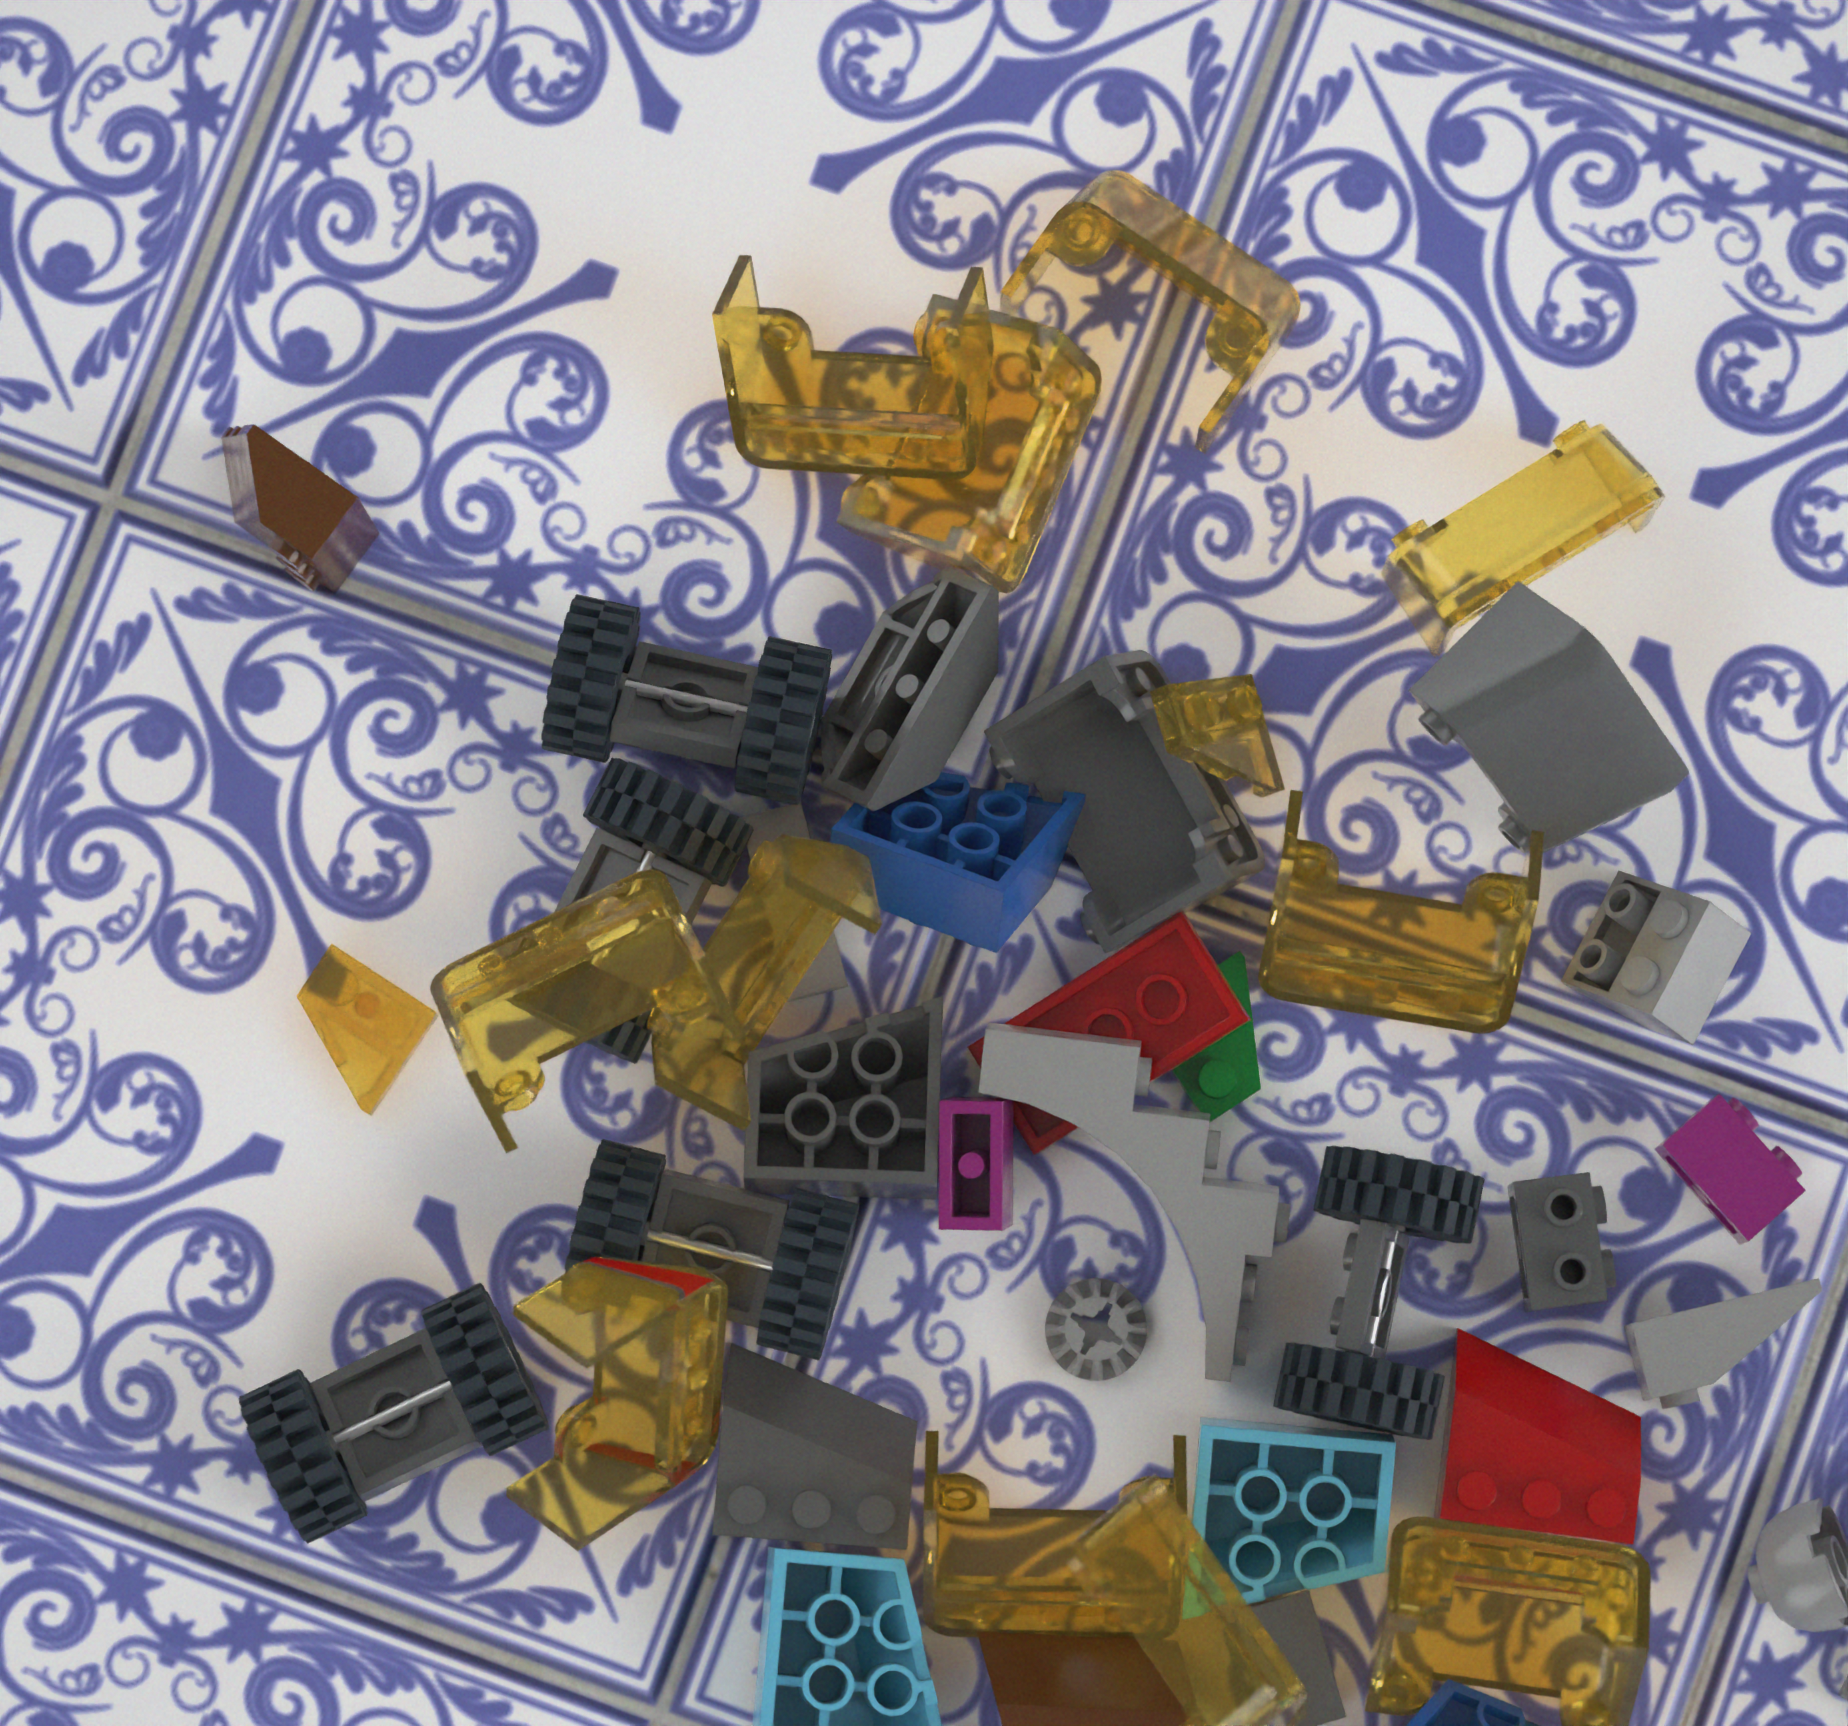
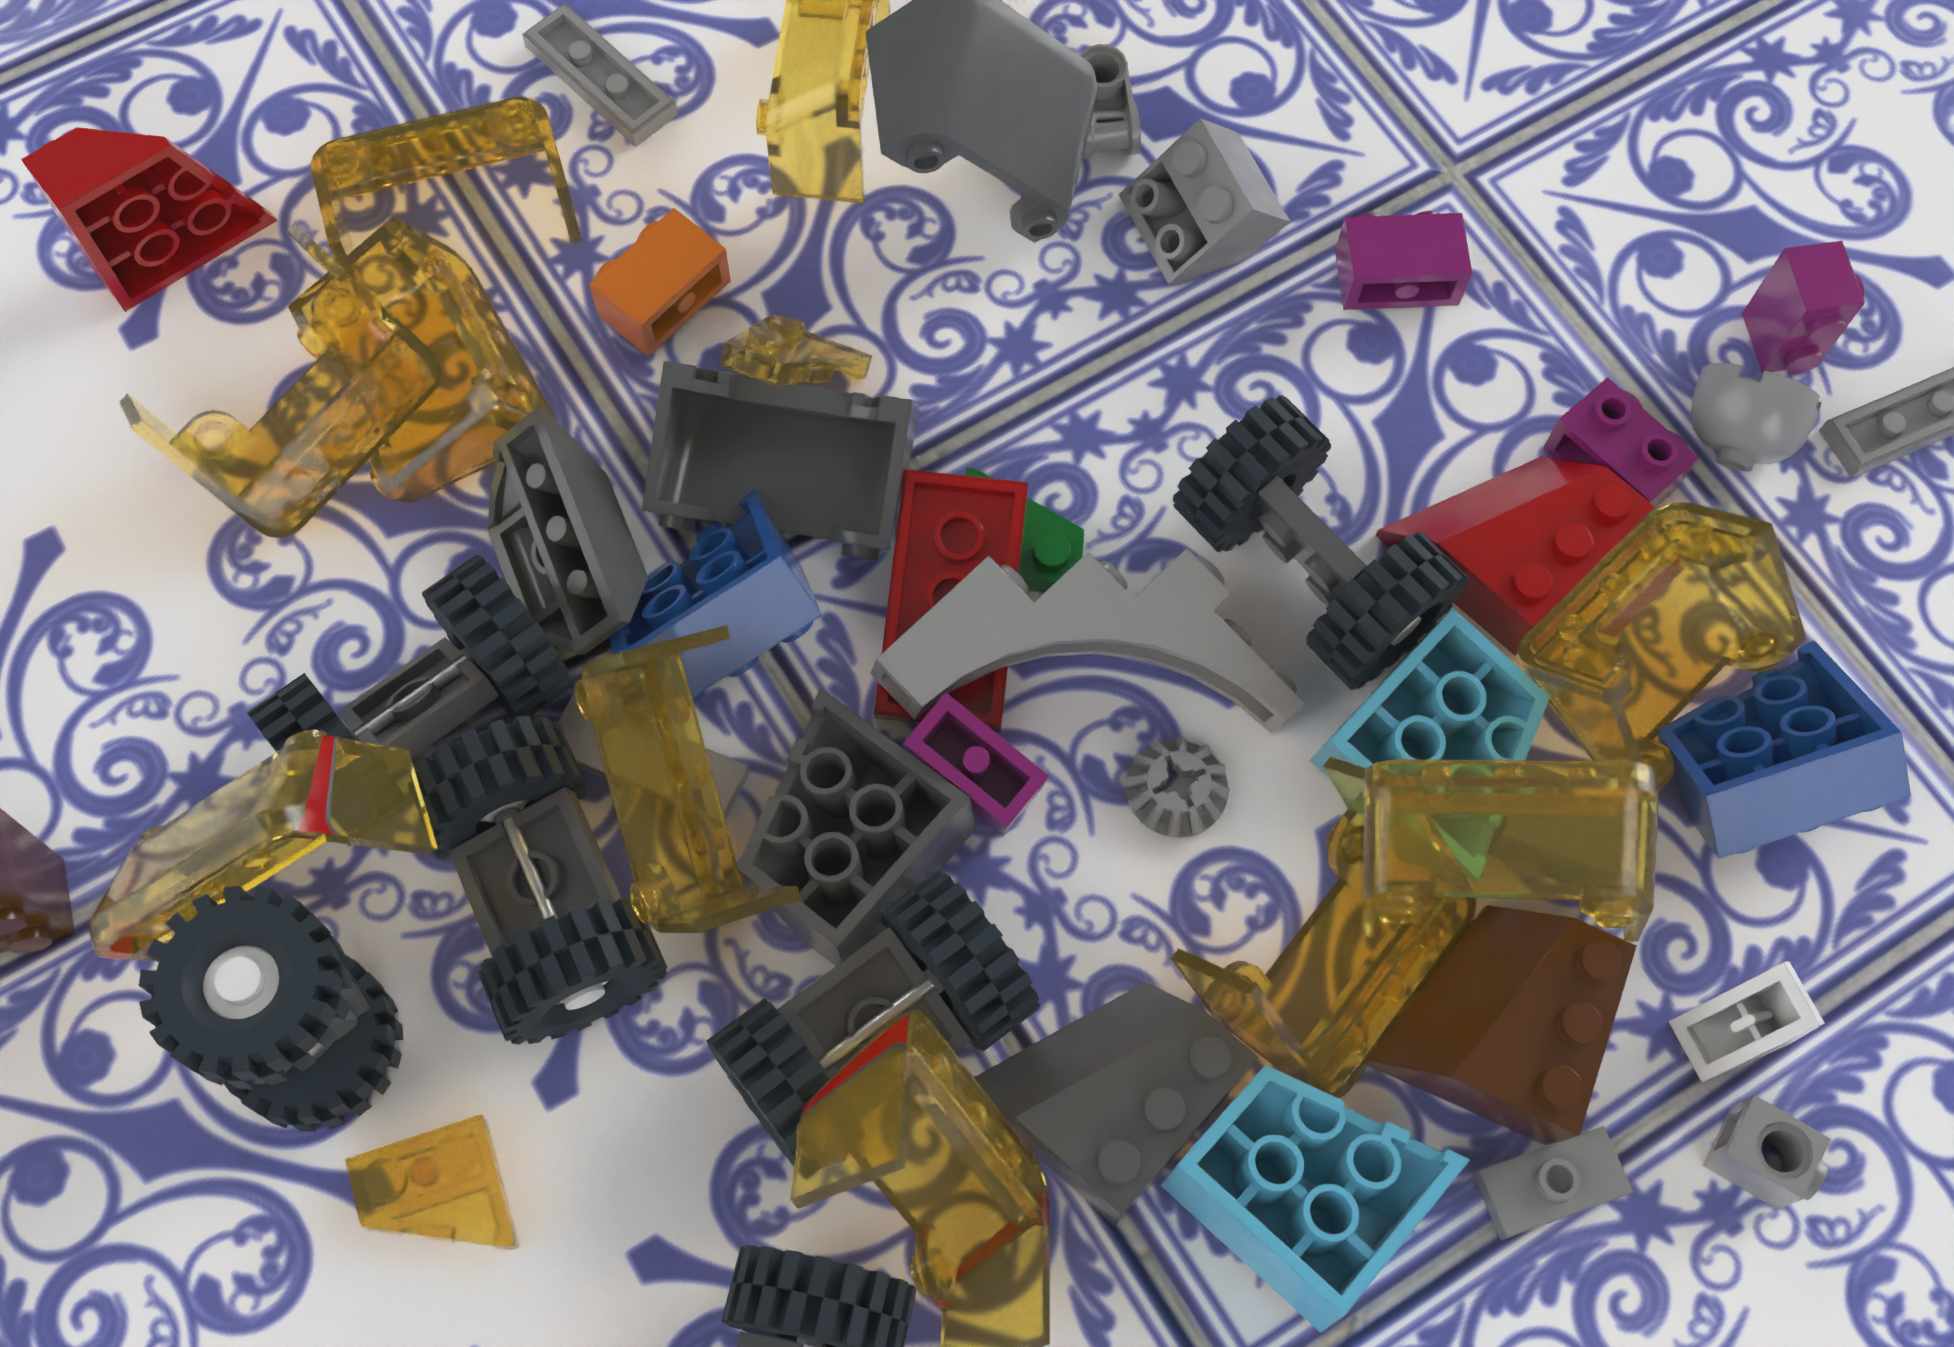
camera: 60 degrees left, 15 degrees down
clear yellow windscreen [430,870,745,1154] -> none
clear yellow windscreen [1258,790,1544,1034] -> none
dark grey brick [1507,1172,1616,1312] -> none
light grey slope [1624,1278,1822,1410] -> none
none -> red wedge [21,127,278,312]
none -> clear yellow windscreen [88,730,438,961]
none -> black plate [138,886,404,1131]
none -> light grey tile [522,3,678,147]
none -> orange brick [589,208,731,357]
none -> light grey piece [1080,44,1141,159]
none -> magenta brick [1543,377,1699,511]

